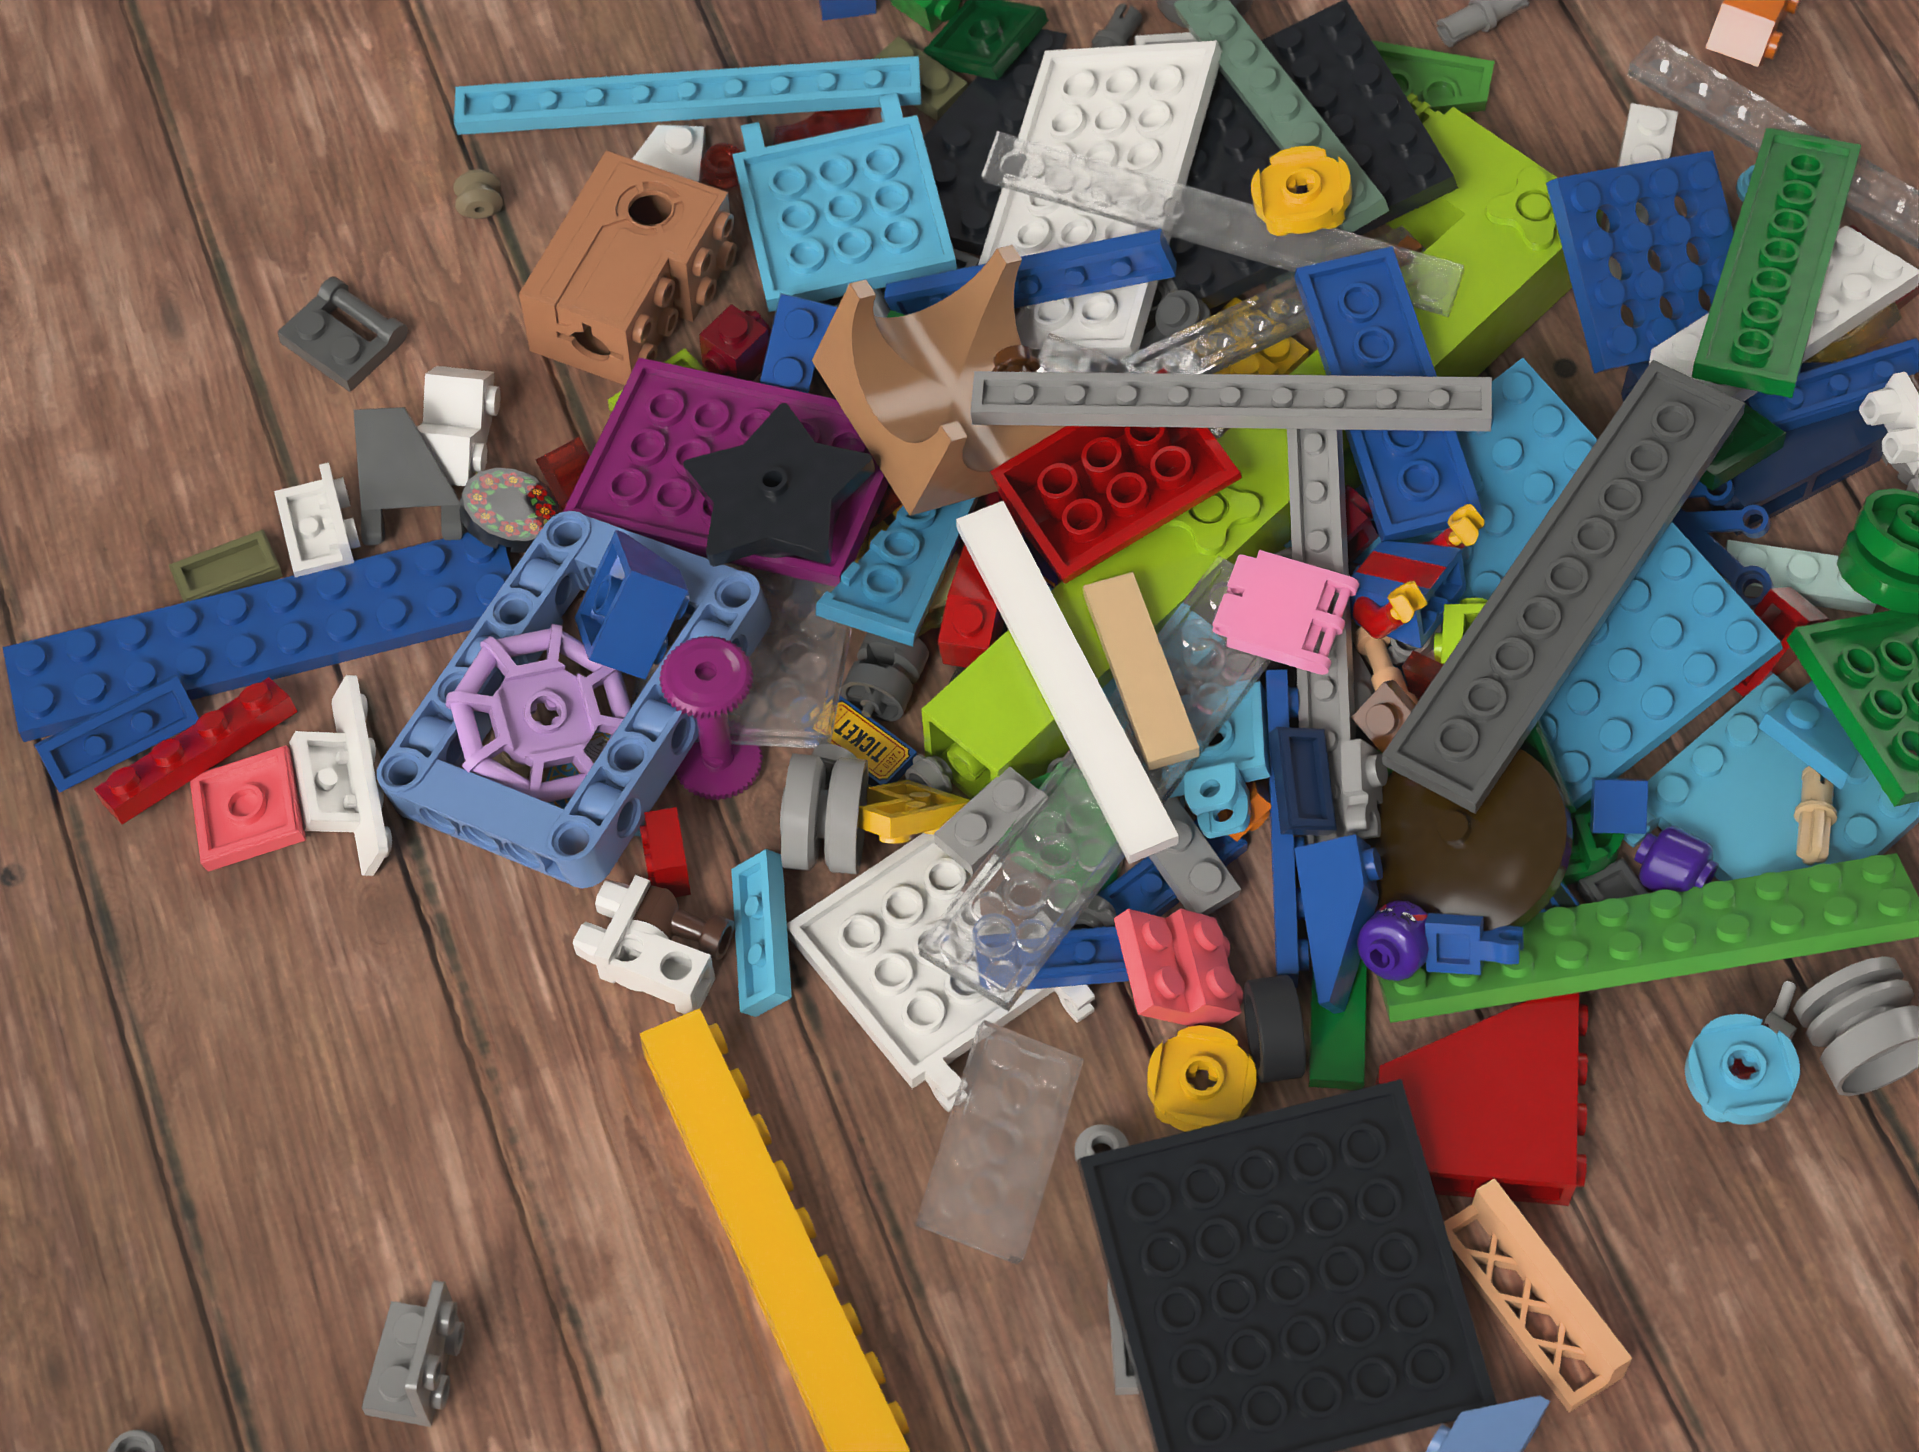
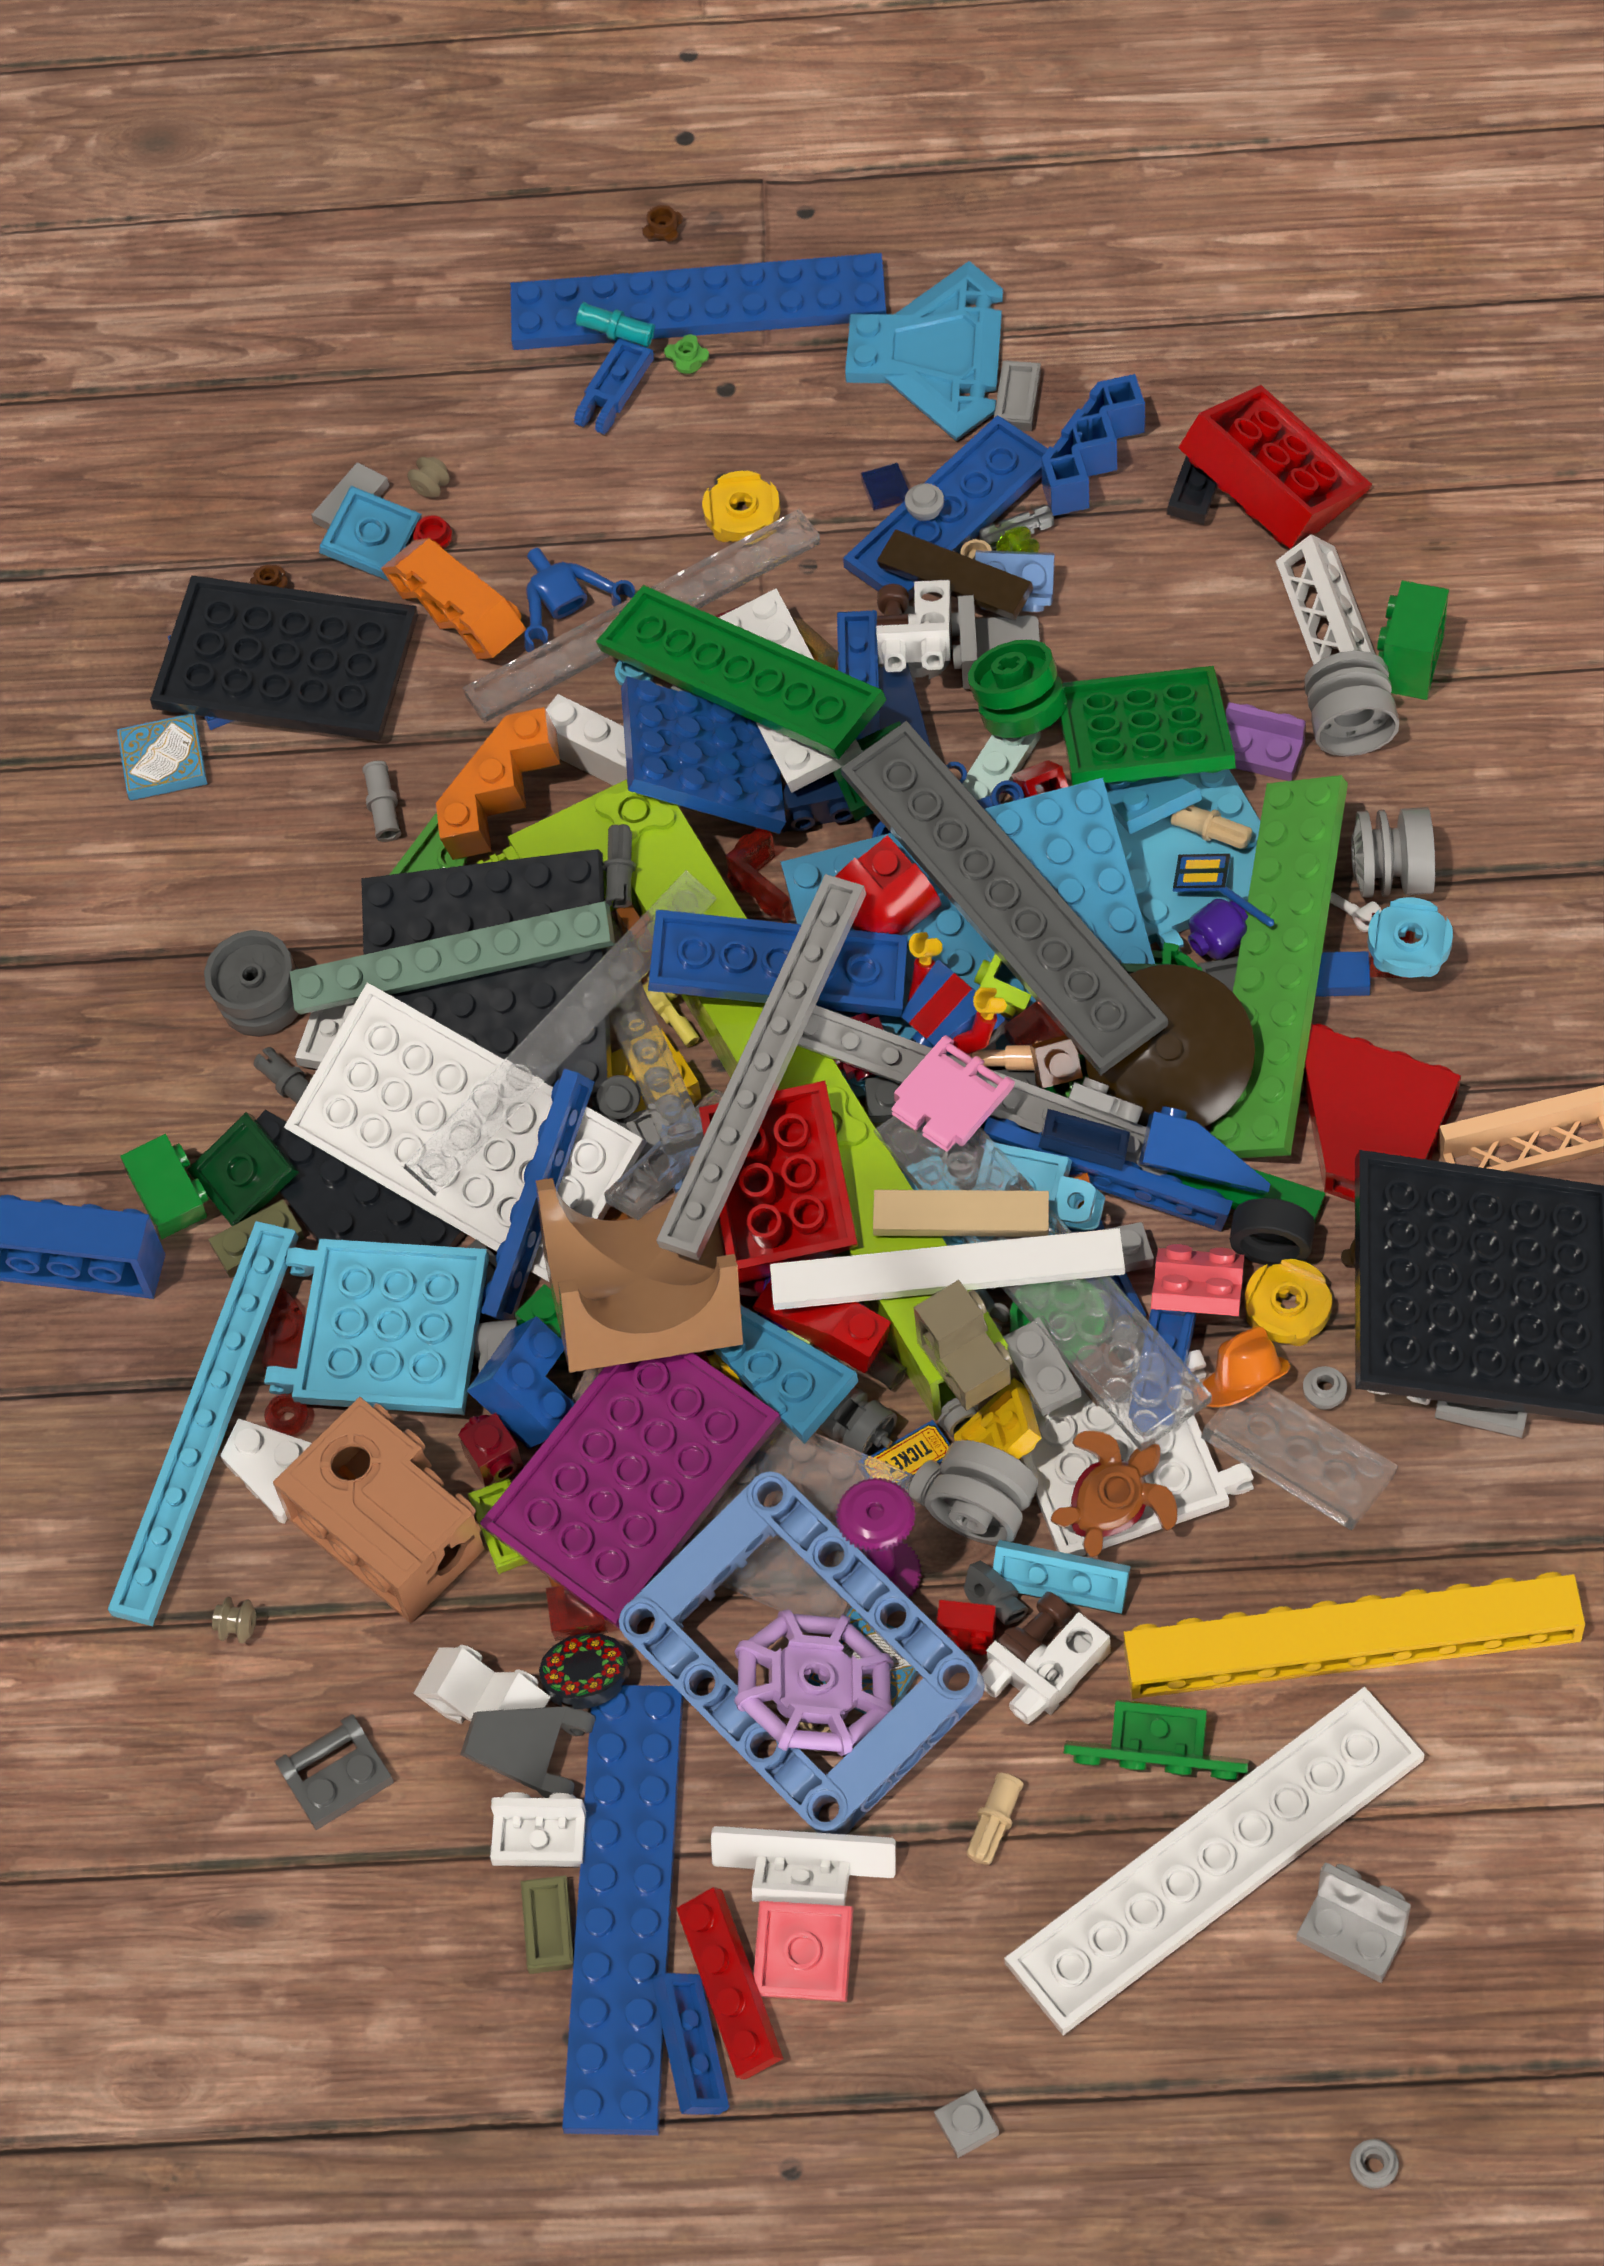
camera: 65 degrees left, 0 degrees up
blue slope [574,530,689,680] -> none
black plate [683,403,875,567] -> none
reddish brown plate [992,345,1041,372] -> none
yellow plate [1251,146,1352,236] -> none
dark purple head [1357,901,1429,981] -> none
blue plate [1425,913,1524,975] -> none
blue tile [1590,778,1648,834] -> none
none -> orange brick [436,707,561,860]
none -> blue piece [524,548,635,654]
none -> dark grey axle [603,824,636,908]
none -> clear red bracket [726,828,791,923]
none -> red brick [835,835,941,935]
none -> dark tan brick [914,1280,1013,1411]
none -> light grey plate [934,2089,999,2158]
none -> dark grey piece [964,1560,1028,1625]
none -> tan axle [967,1773,1024,1865]
none -> white plate [1004,1686,1425,2035]
none -> dark orange animal [1051,1431,1178,1558]
none -> green bracket [1064,1699,1249,1780]
none -> piece [1173,854,1274,927]
none -> orange piece [1195,1326,1290,1407]
none -> blue tile [1315,951,1371,997]

